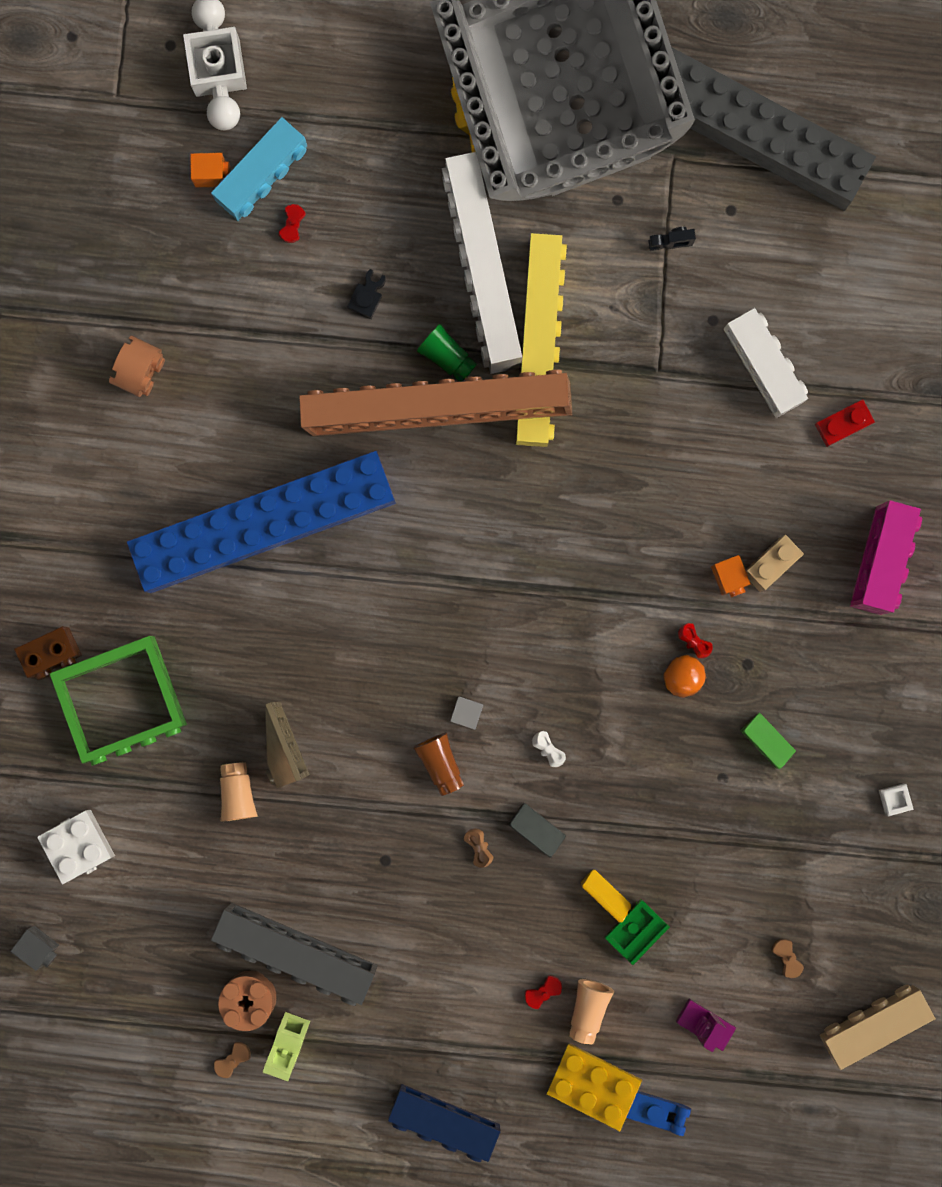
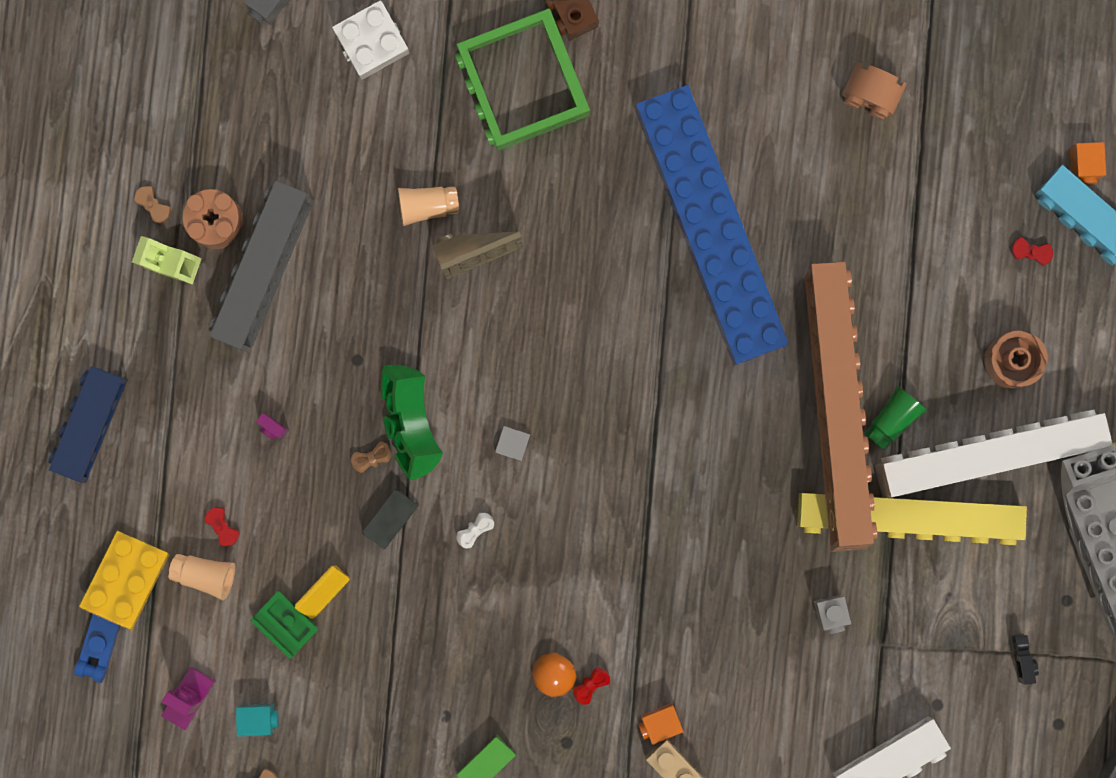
camera: 90 degrees right, 0 degrees up
black plate [347,269,386,320] -> none
dark orange plant [413,732,464,796] -> none
none -> teal brick [236,704,279,737]
none -> magenta plate [256,413,289,440]
none -> green brick [381,365,443,480]
none -> light grey brick [813,595,851,634]
none -> nougat brick [984,330,1048,389]

